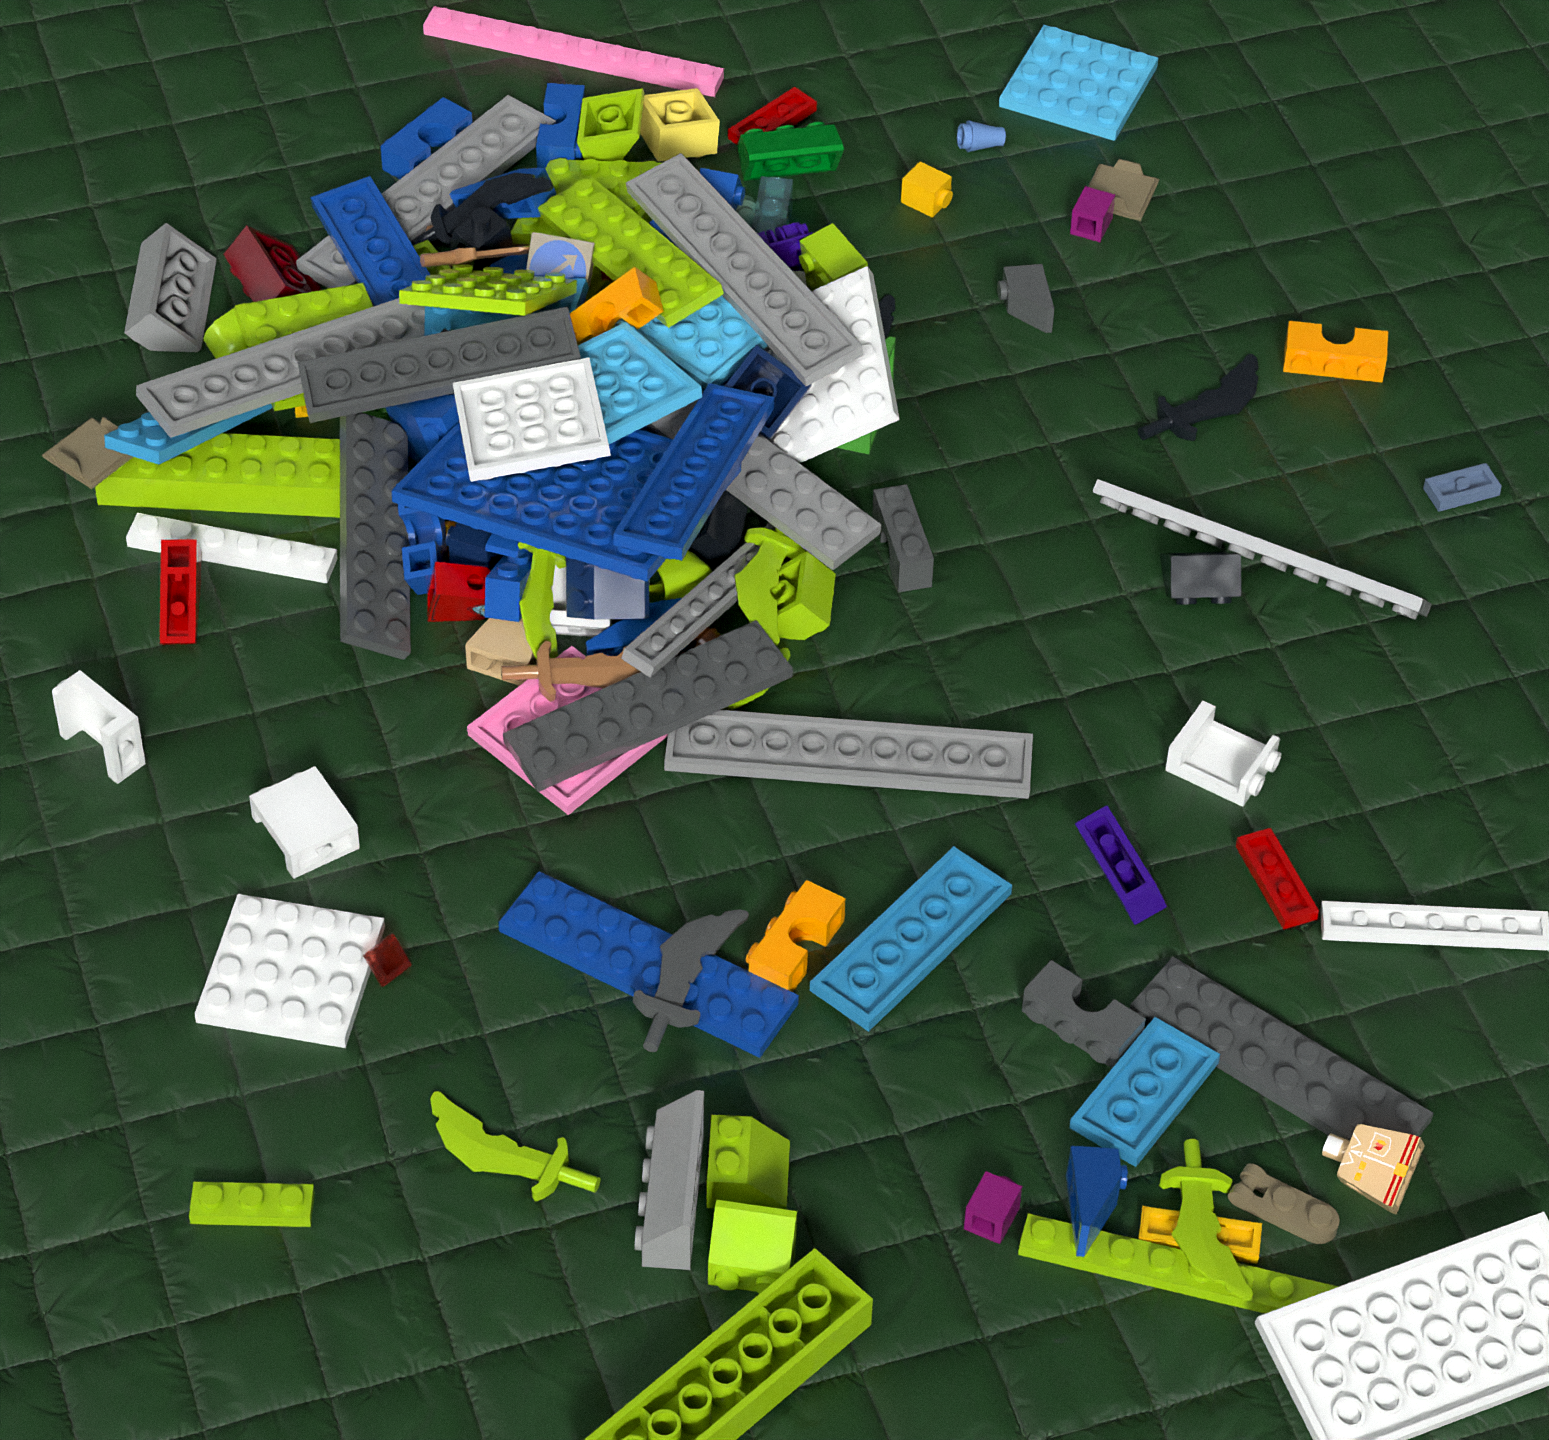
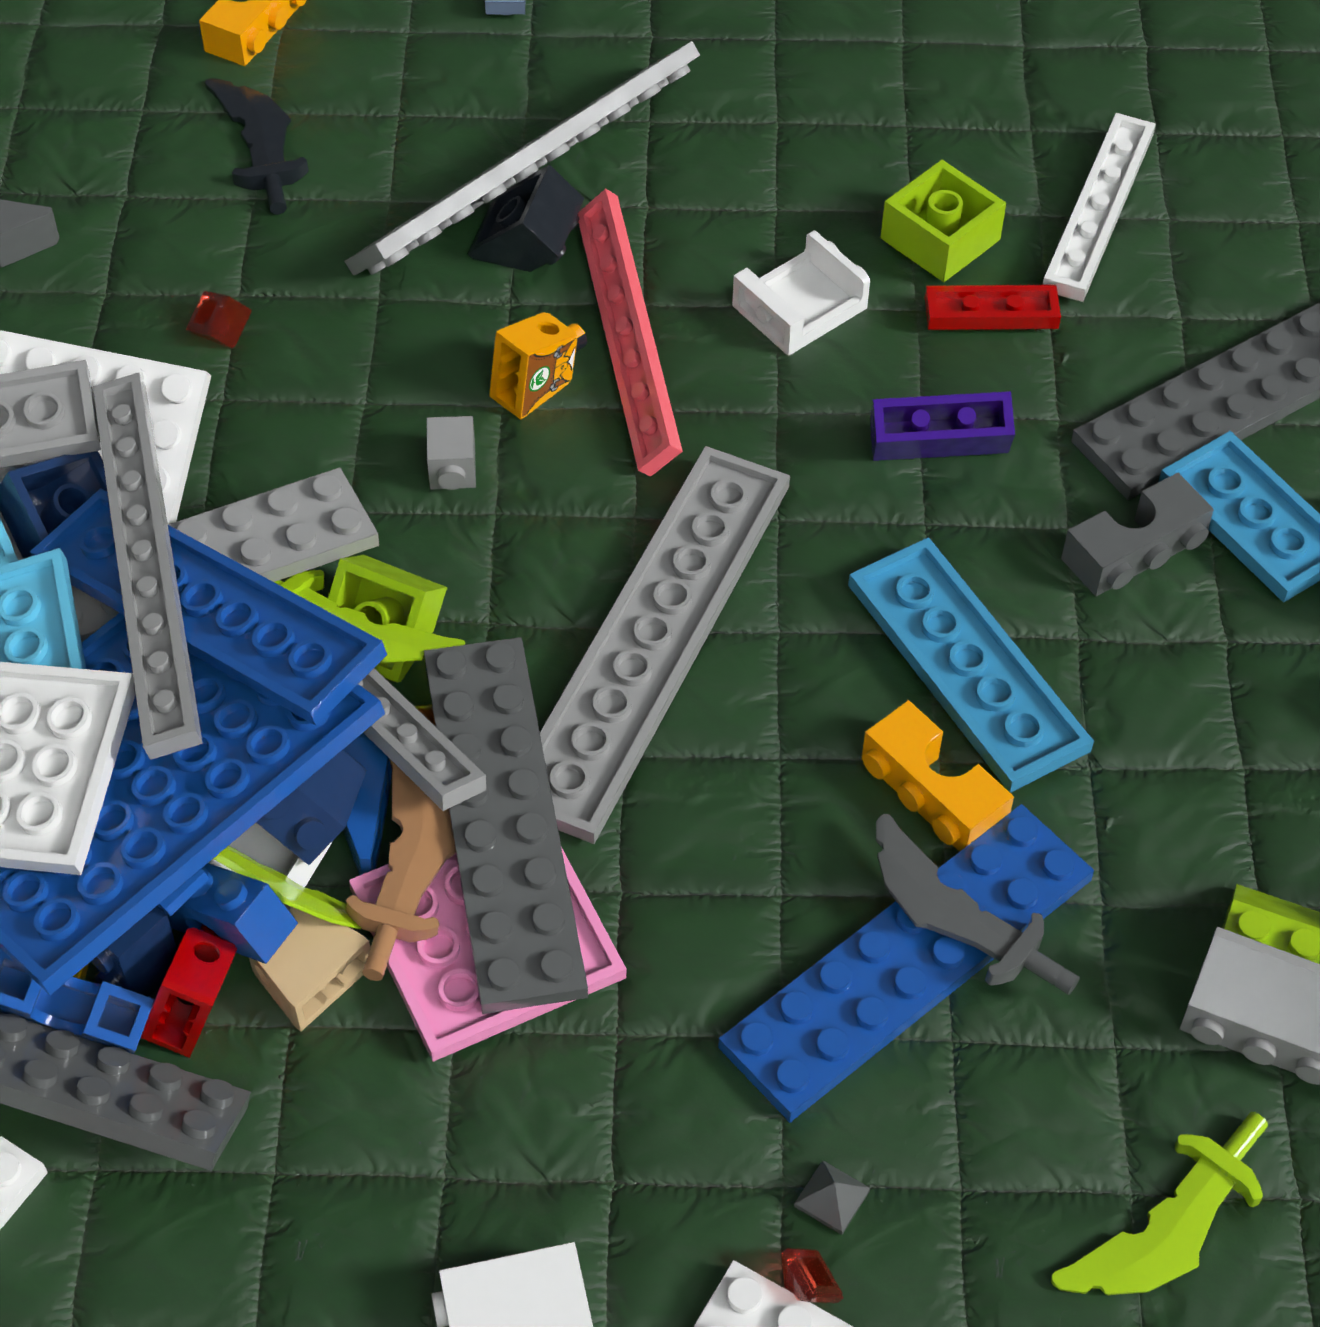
camera: 70 degrees left, 5 degrees up
dark grey arch [872,484,934,593] -> none
none -> light grey plate [93,372,203,760]
none -> clear red slope [186,291,252,348]
none -> light grey brick [427,416,476,490]
none -> light orange torso [489,312,587,420]
none -> coral plate [577,188,683,477]
none -> dark grey slope [794,1160,870,1235]
none -> lime brick [881,160,1006,282]

